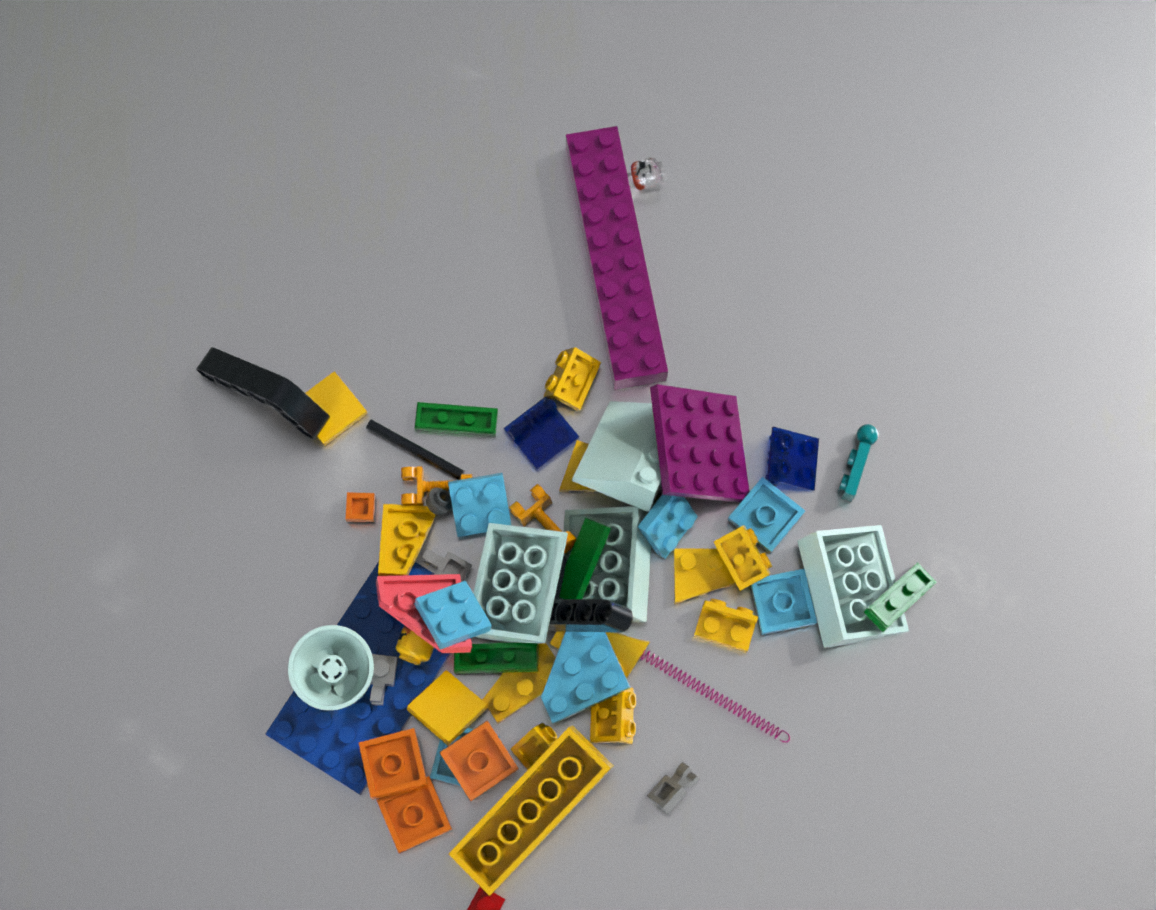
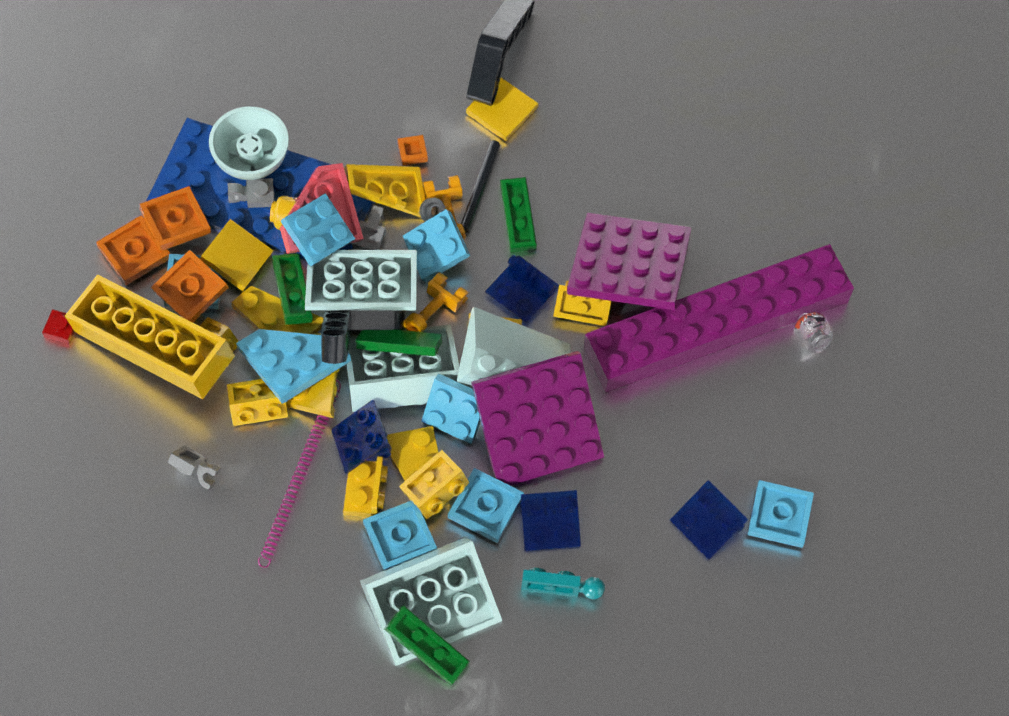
camera: 75 degrees right, 10 degrees down
none -> clear blue hinge [331,399,392,474]
none -> magenta plate [567,212,691,310]
none -> clear blue hinge [670,480,749,560]
none -> medium azure plate [747,480,814,548]

